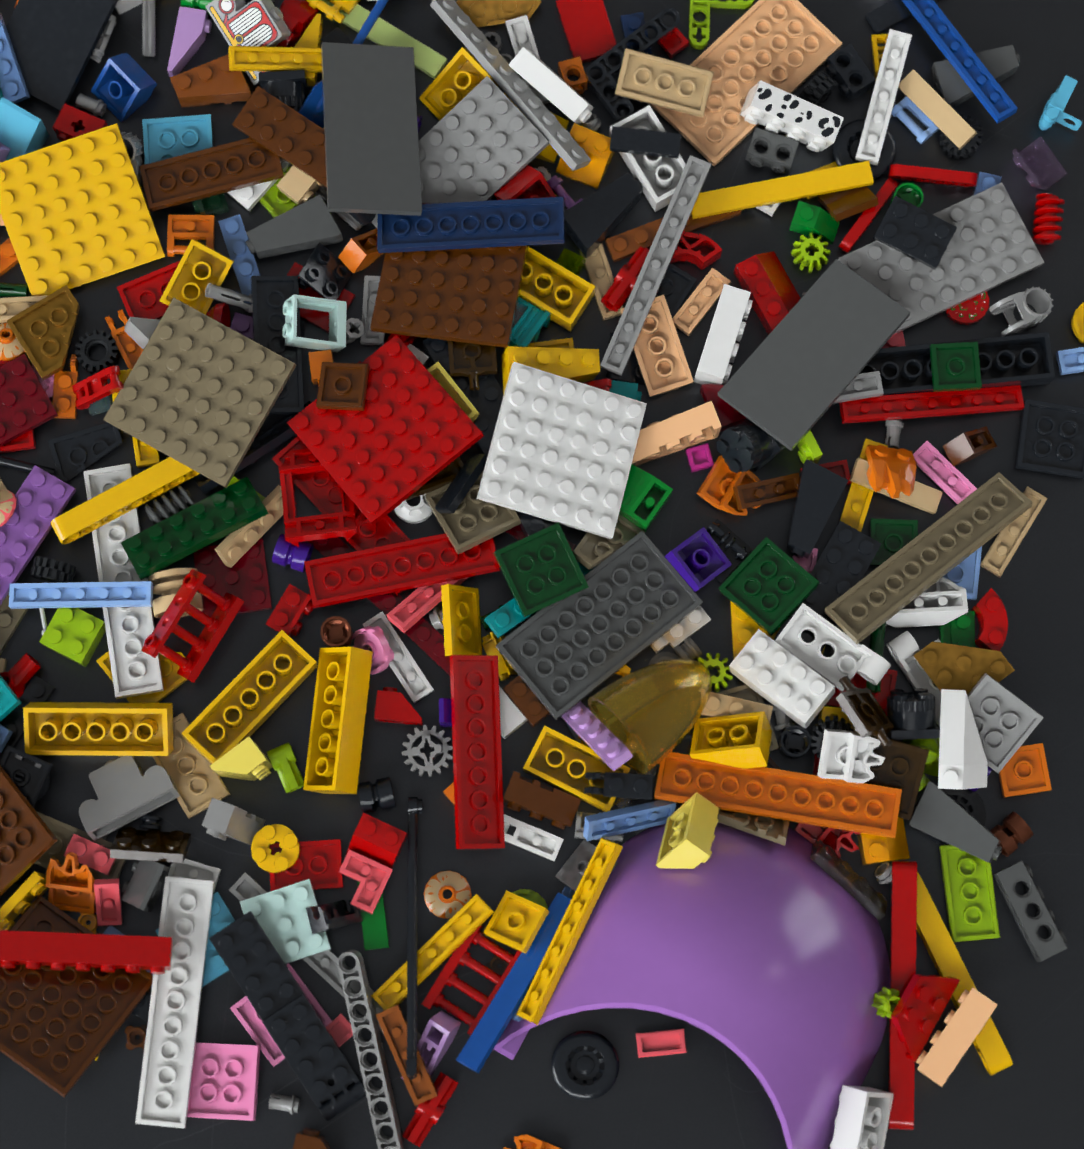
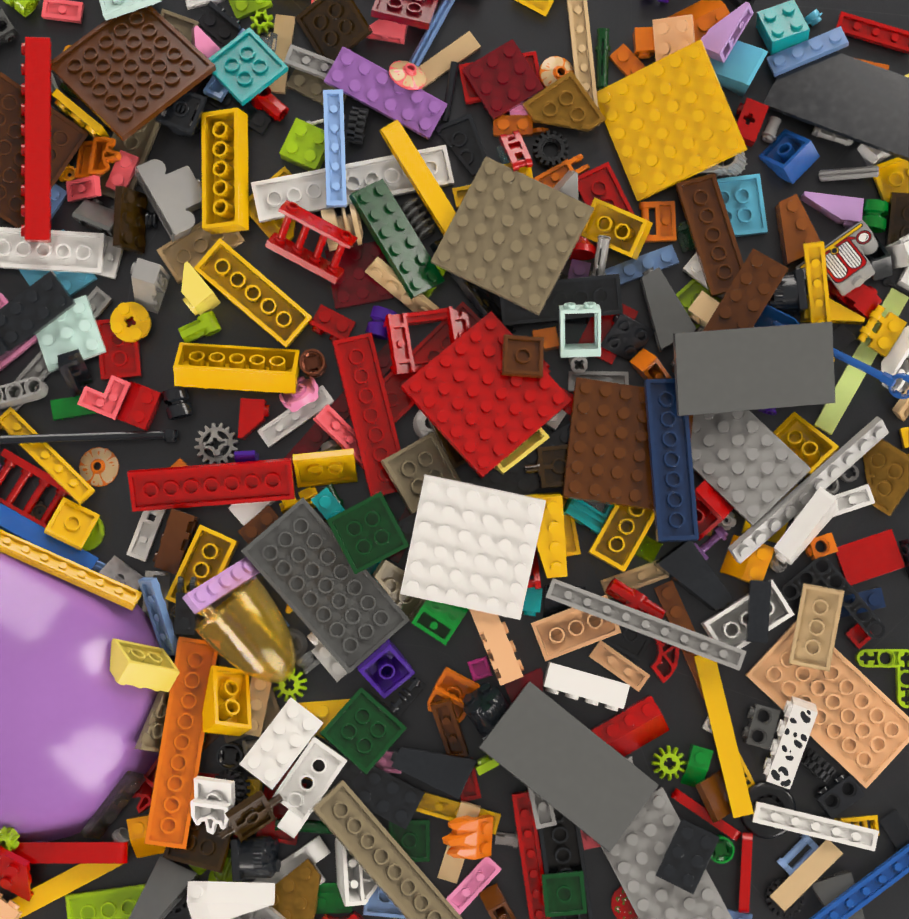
camera: 90 degrees right, 5 degrees up
black tile [434,454,488,514] -> none

